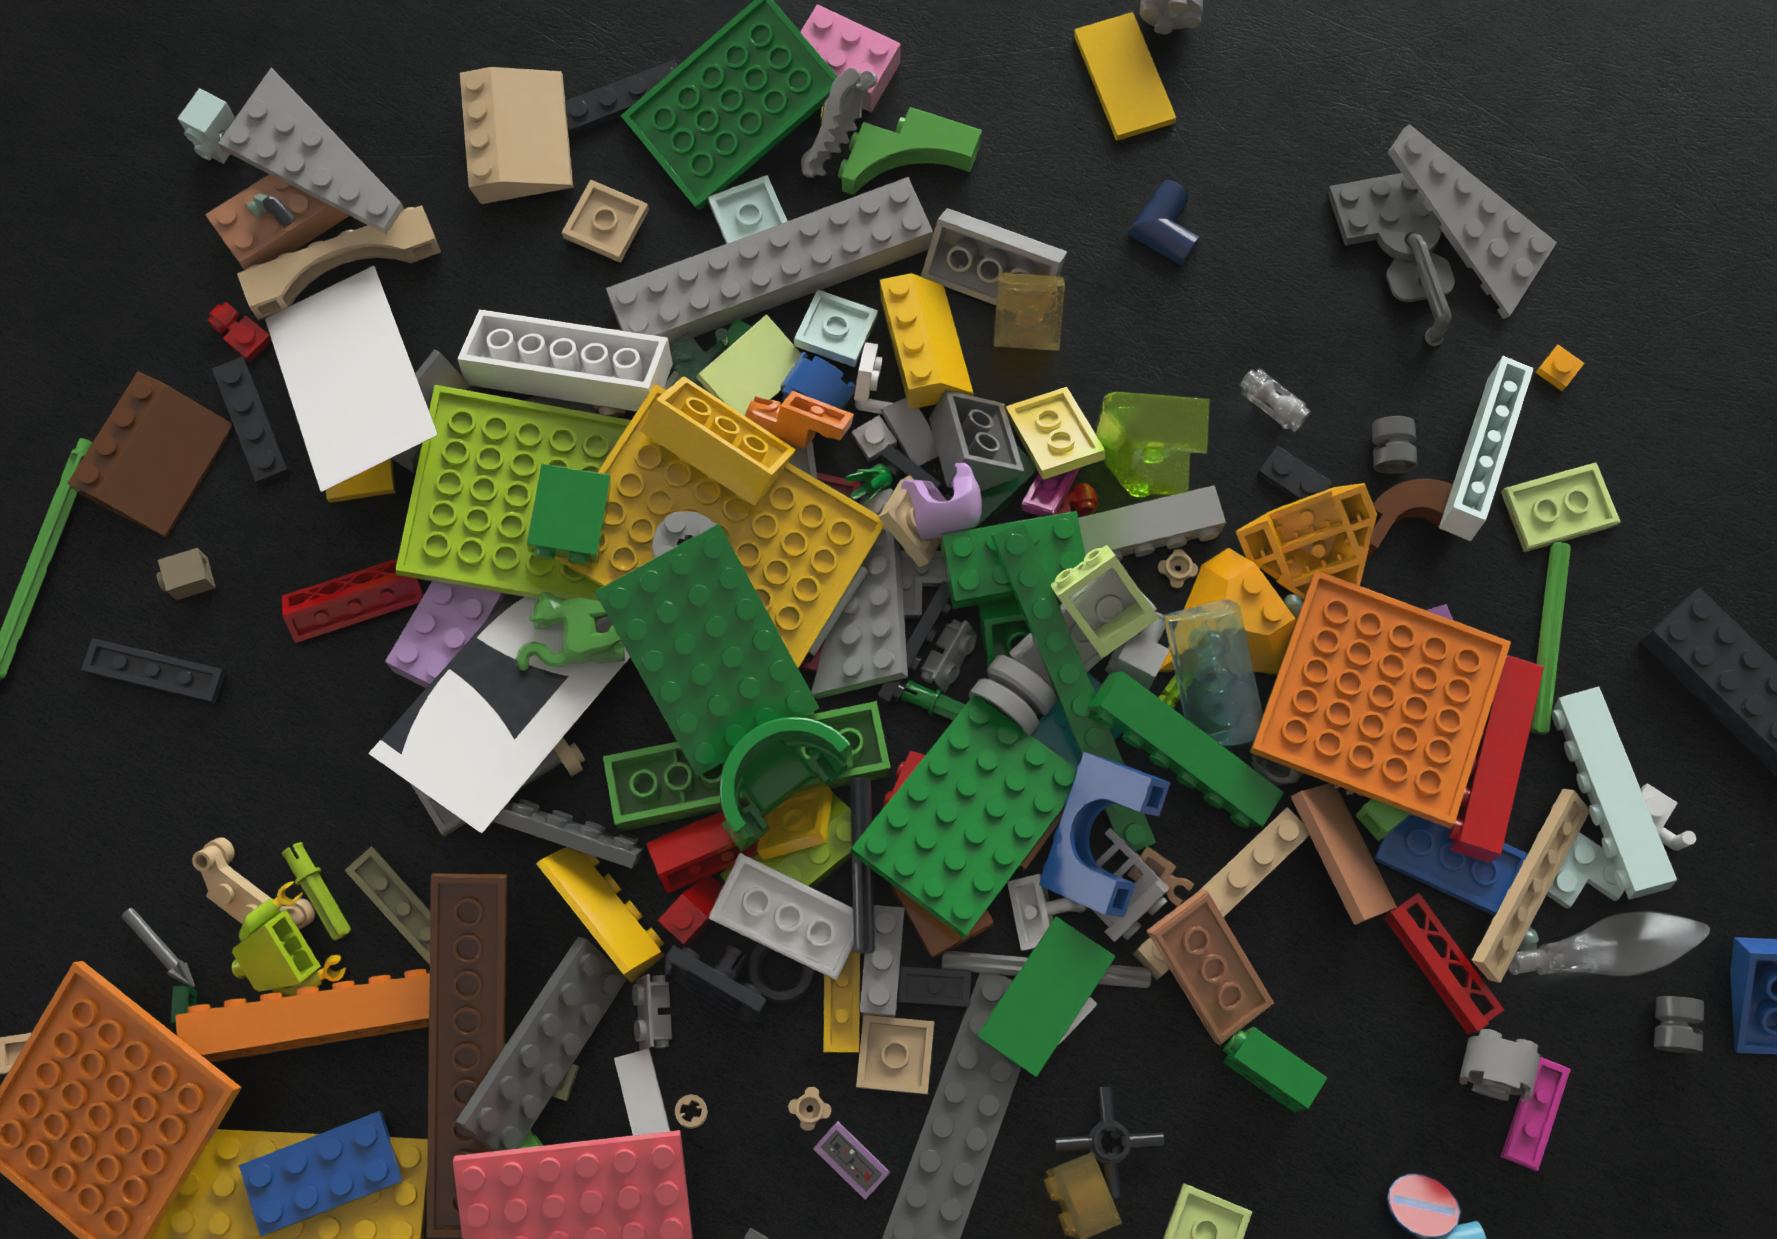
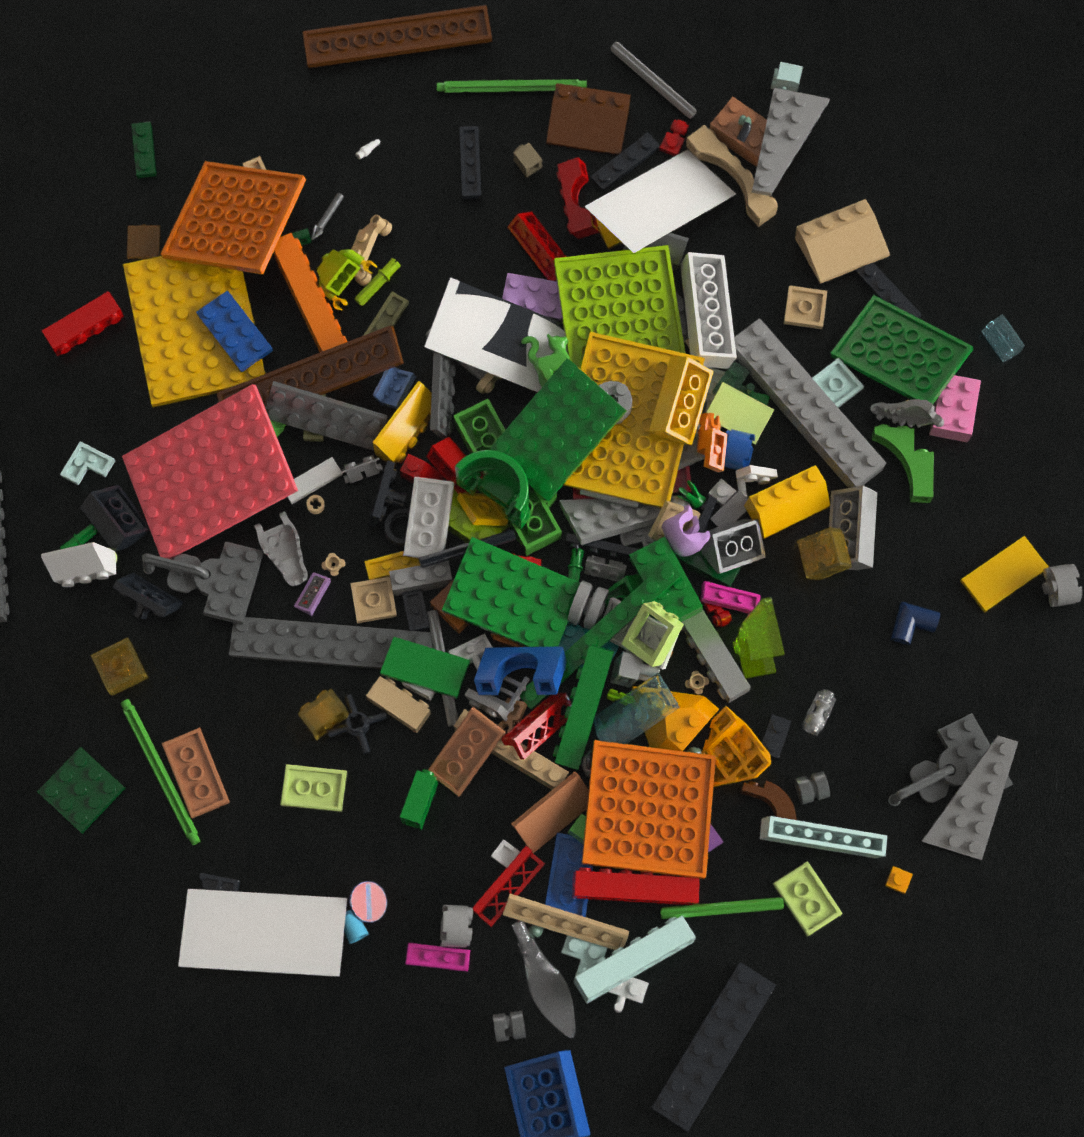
camera: 75 degrees right, 0 degrees up
green brick [527,464,611,566] -> none
light aqua plate [794,289,878,367] -> none
light yellow plate [1006,387,1105,480] -> none
none -> light grey animal [254,512,308,586]
none -> white piece [356,139,380,160]
none -> tan brick [366,676,431,733]
none -> medium blue bracket [373,367,416,409]
none -> white plate [491,839,520,868]
none -> red fence [501,693,572,760]
none -> red arch [557,157,599,239]
none -> light grey axle [611,42,696,119]

